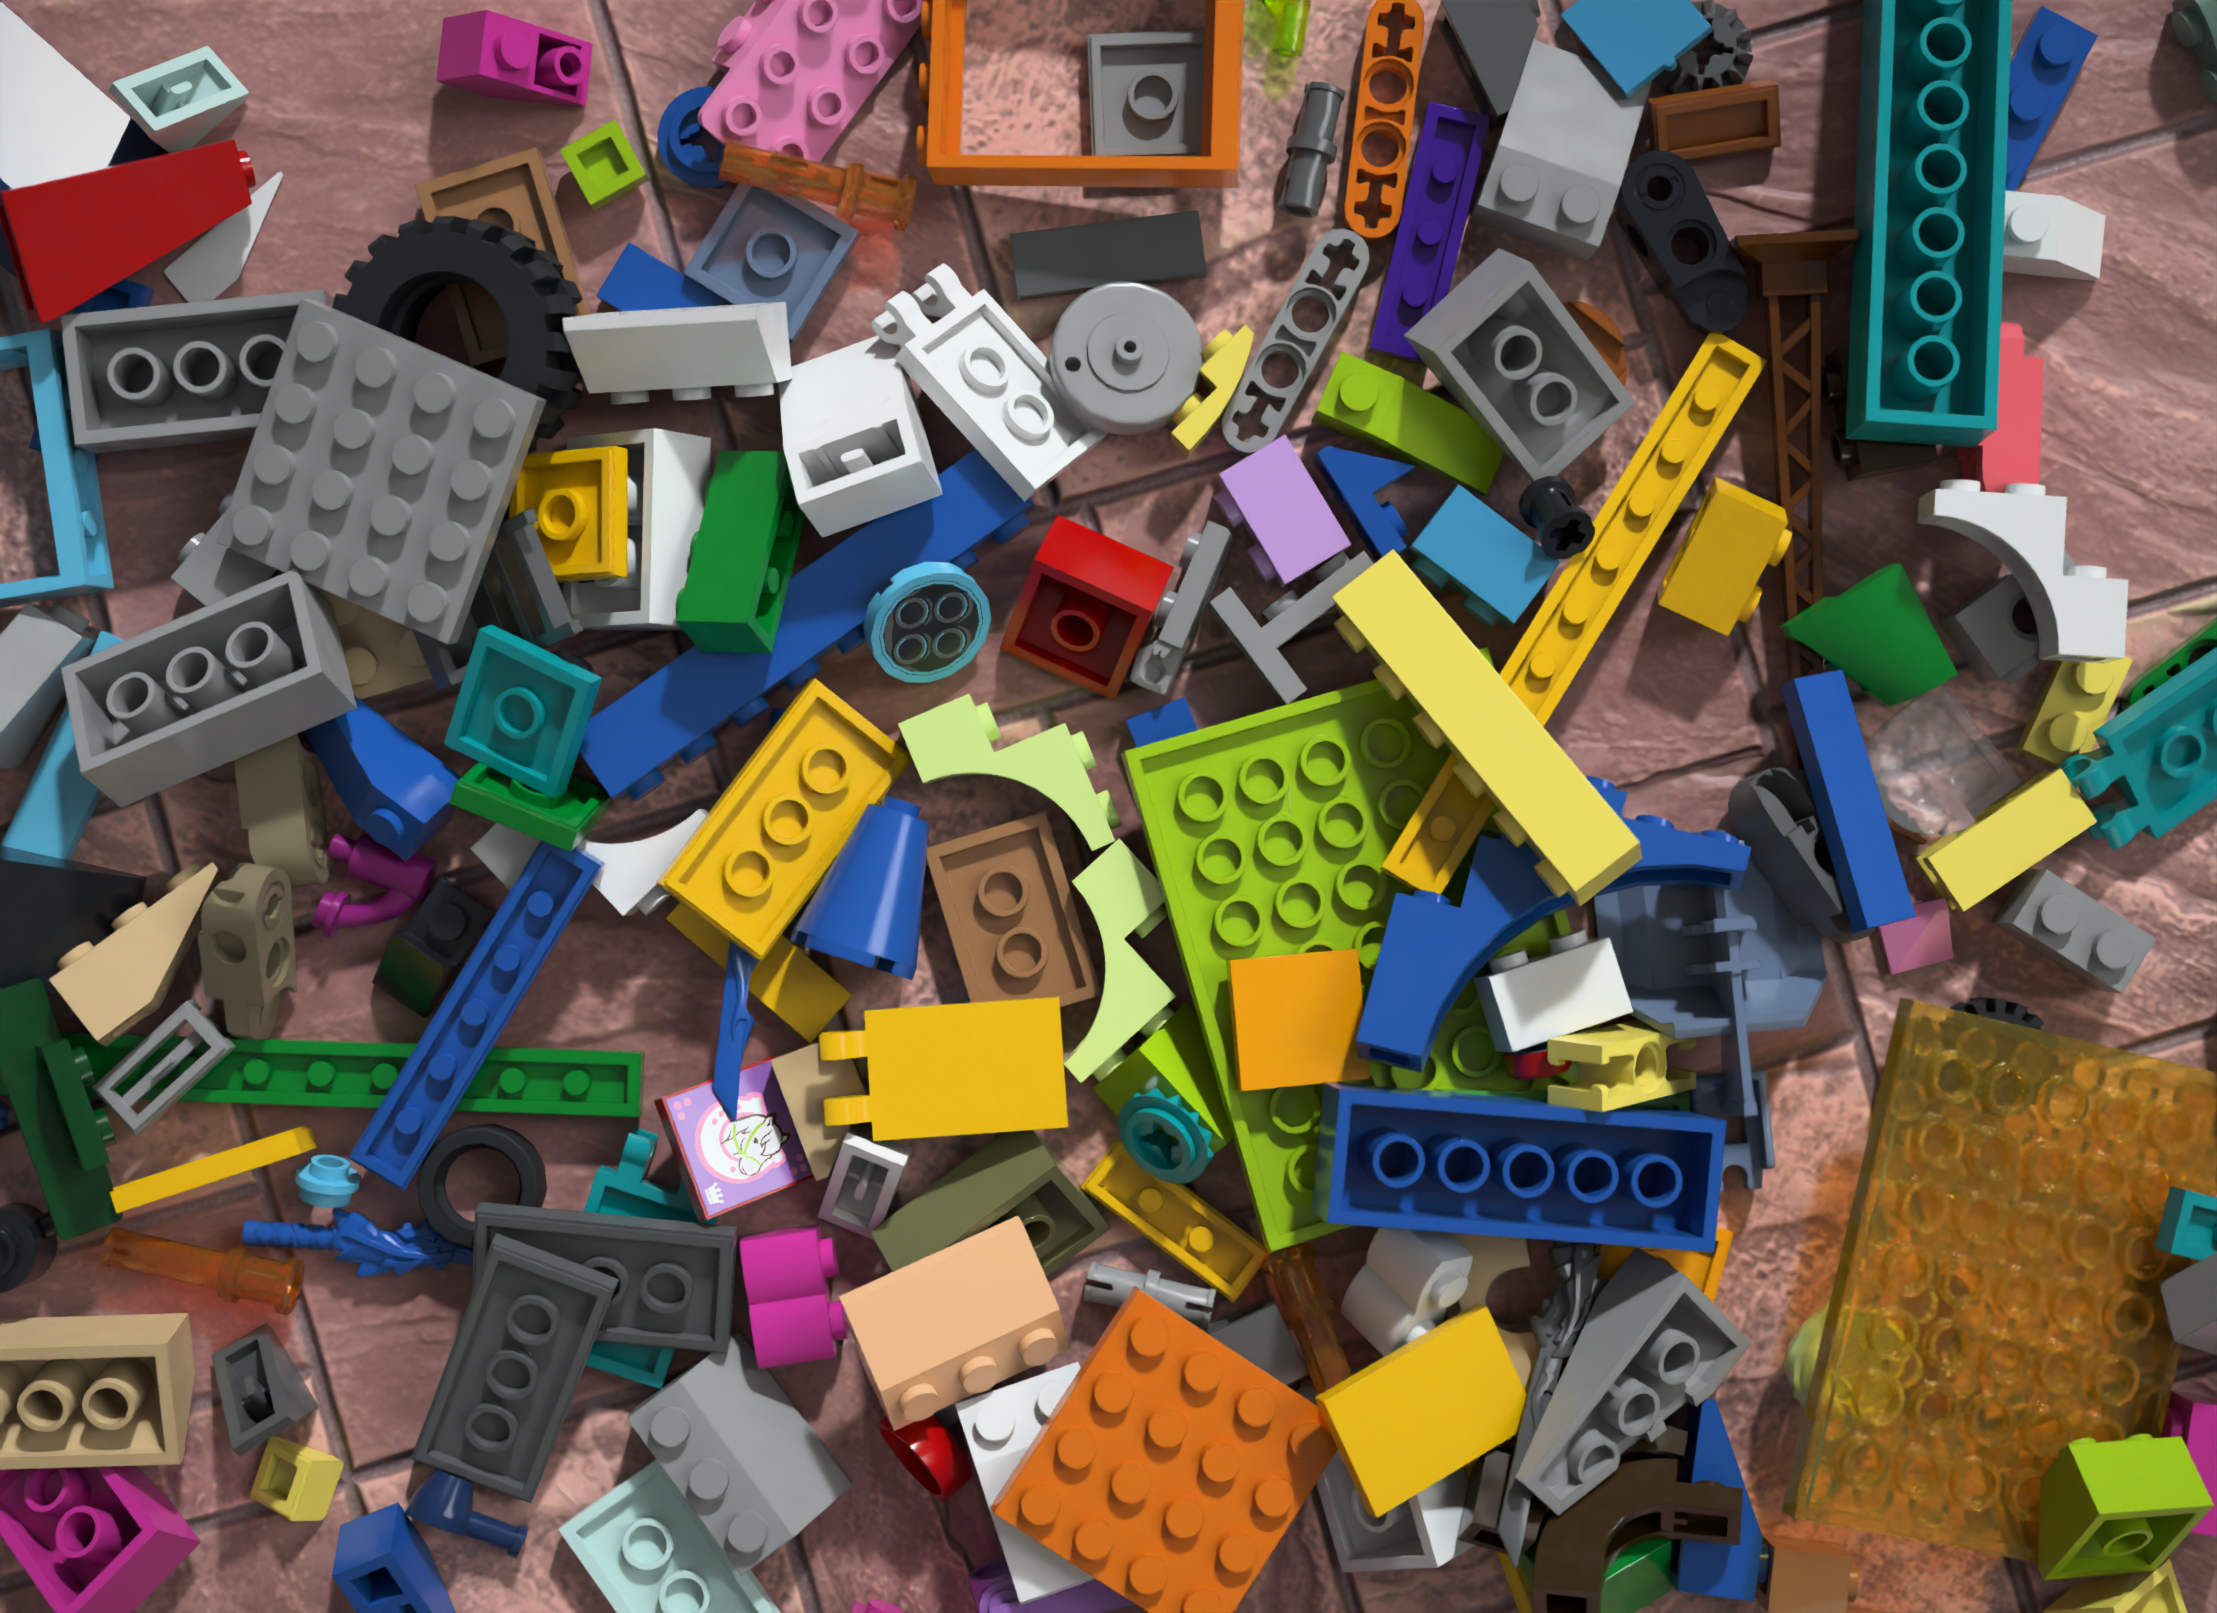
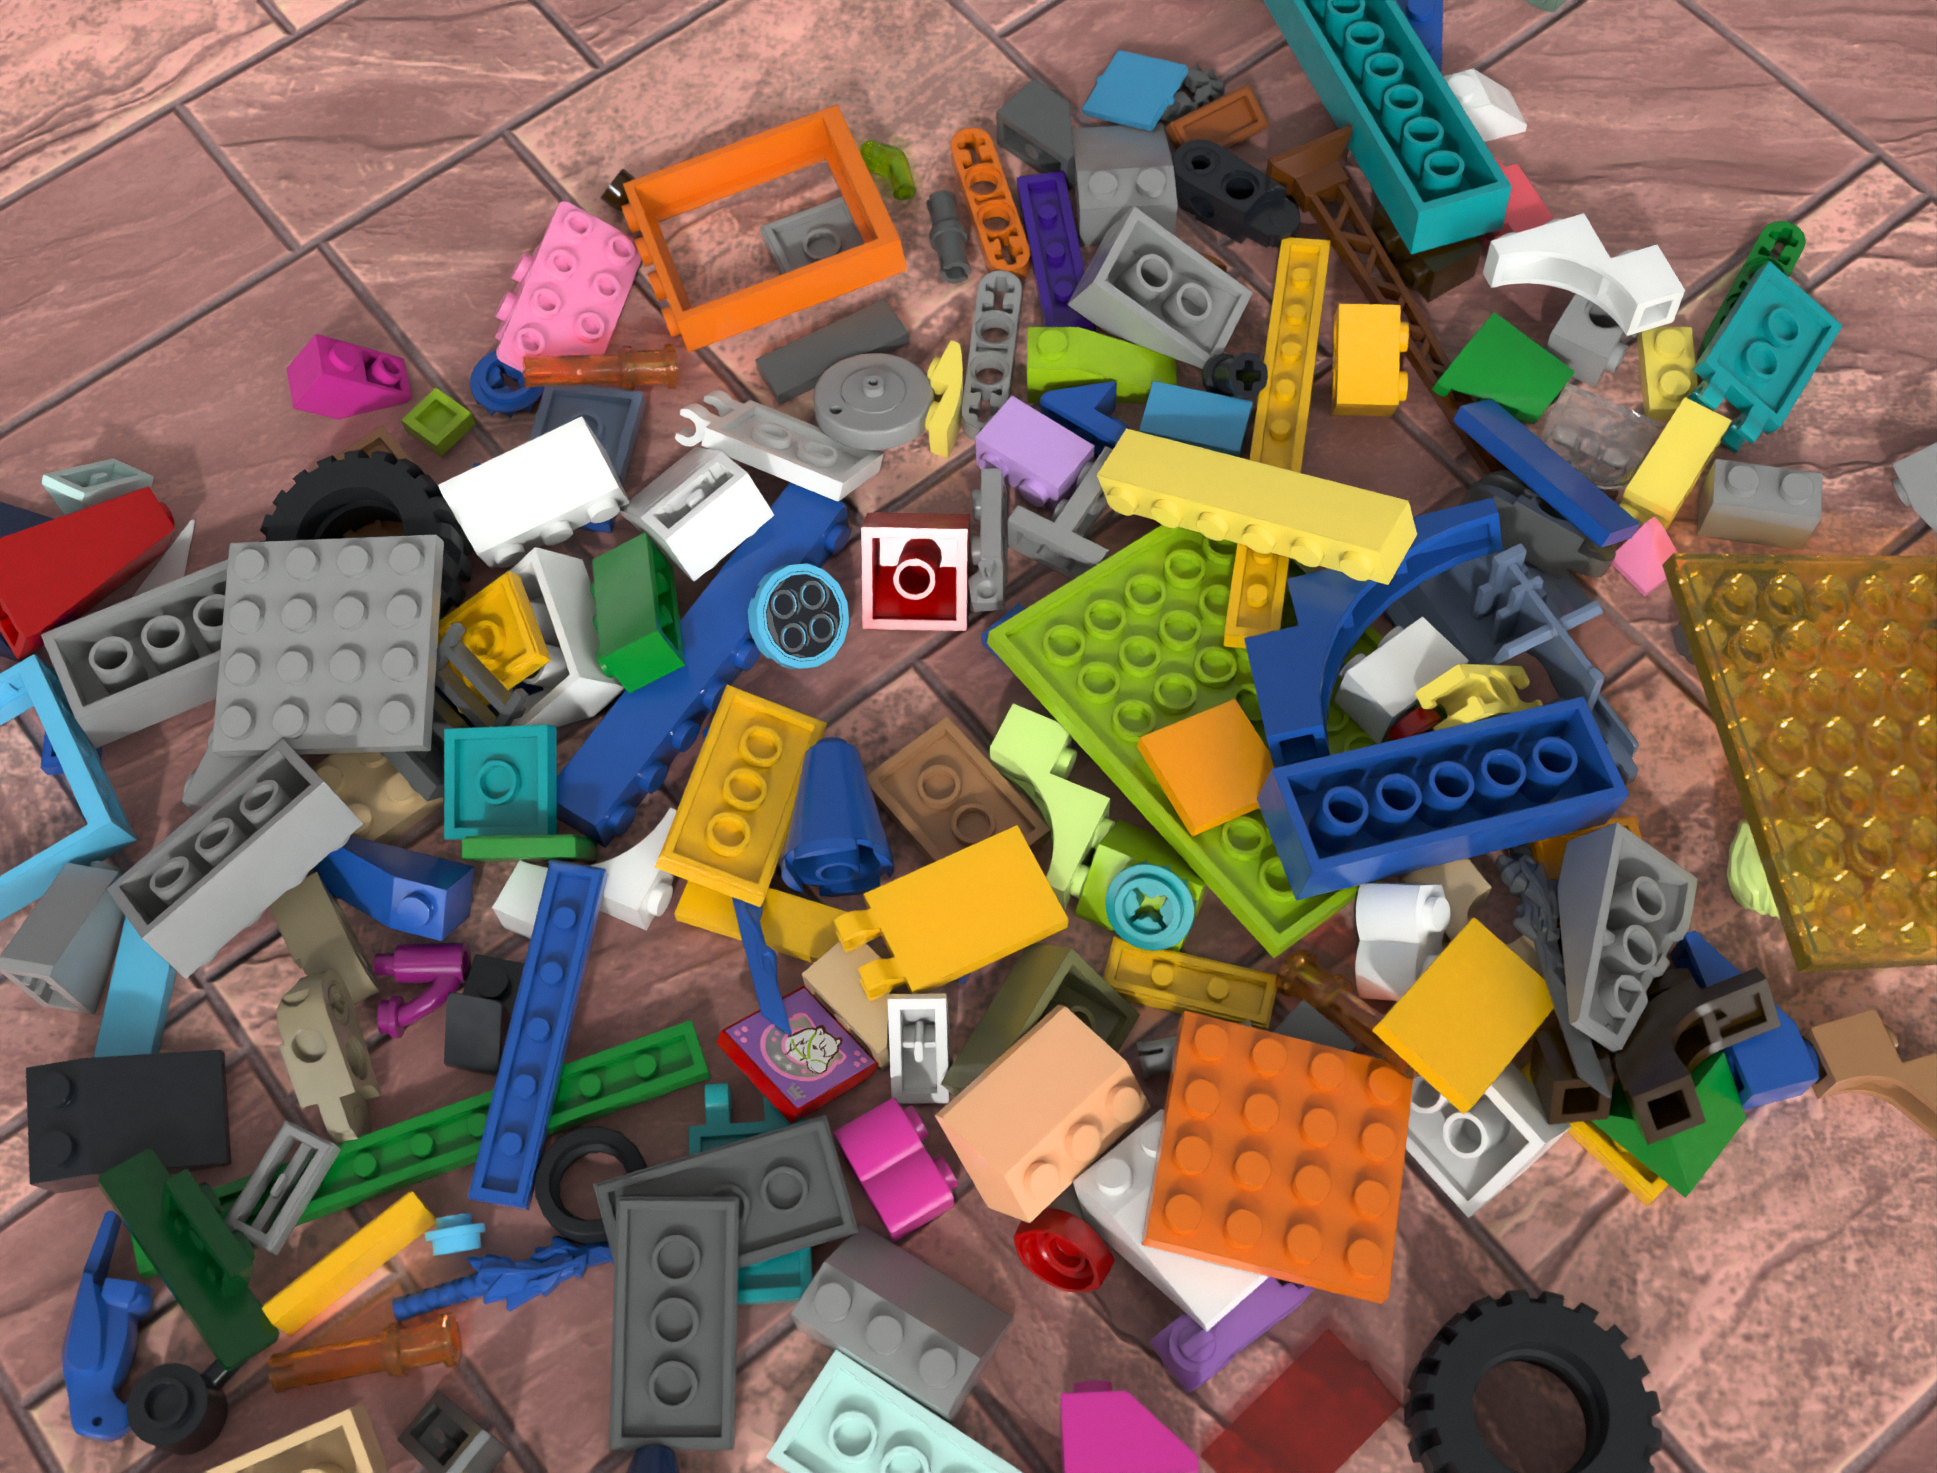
camera: 20 degrees left, 25 degrees down
tan slope [49,862,225,1047] -> none
yellowish green arch [898,694,1122,851] -> none

